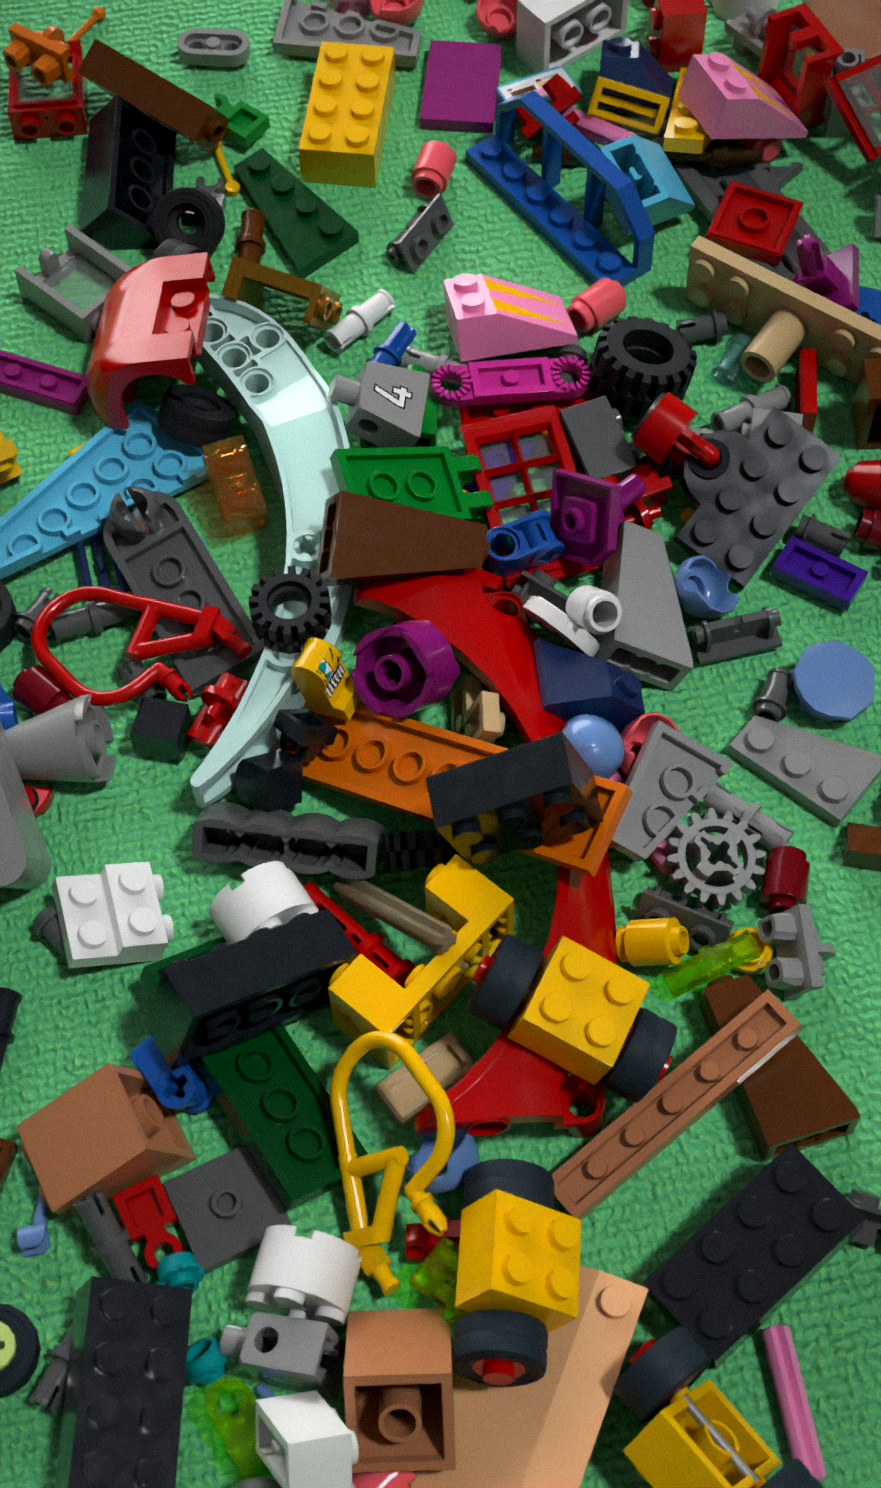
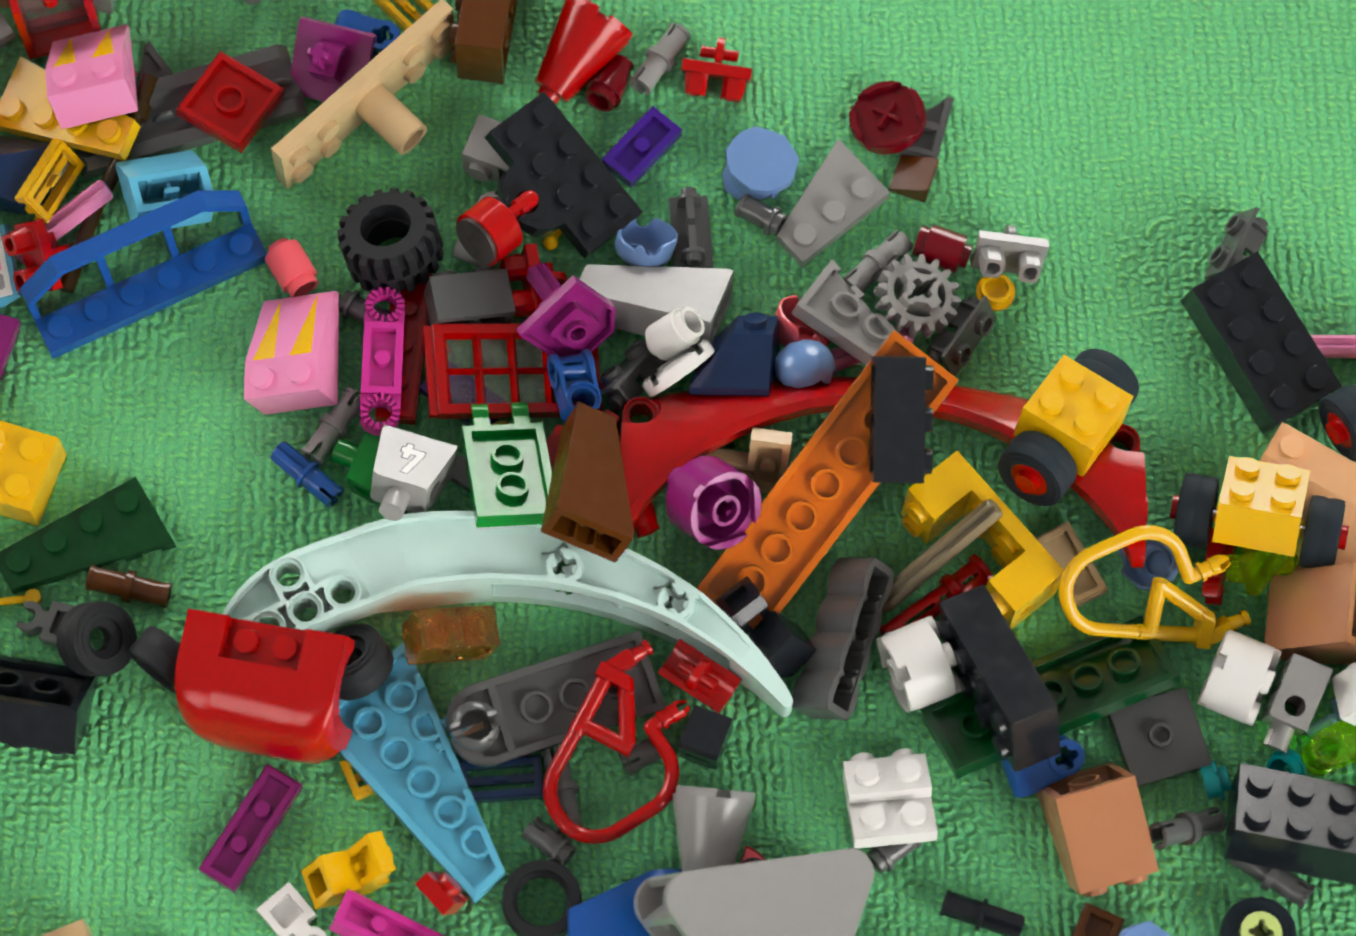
camera: 85 degrees left, 10 degrees up
dark red brick [13,665,74,716] -> none
light grey window [15,224,132,344] -> none
medium blue hand [17,1193,50,1257] -> none
red plate [112,1174,185,1272] -> none
pearl gold panel [221,256,343,331] -> none
black tyre [248,566,332,653] -> none
yellow leg [290,637,361,721] -> none
white pin [323,289,395,353] -> none
black tyre [381,829,467,871] -> none
dark grey hinge [386,194,454,274] -> none
coral brick [411,141,457,199] -> none
nougat plate [551,989,803,1220] -> none
yellow brick [615,917,689,967] -> none
clear neon green pin [662,930,761,998] -> none
dark grey pin [676,309,728,343] -> none
reddish brown slope [699,974,861,1162] -> none
light grey pin [711,384,792,432] -> none
clear light blue pin [712,334,752,386] -> none
dark grey pin [794,514,851,558] -> none
red tile [795,348,818,434] -> none

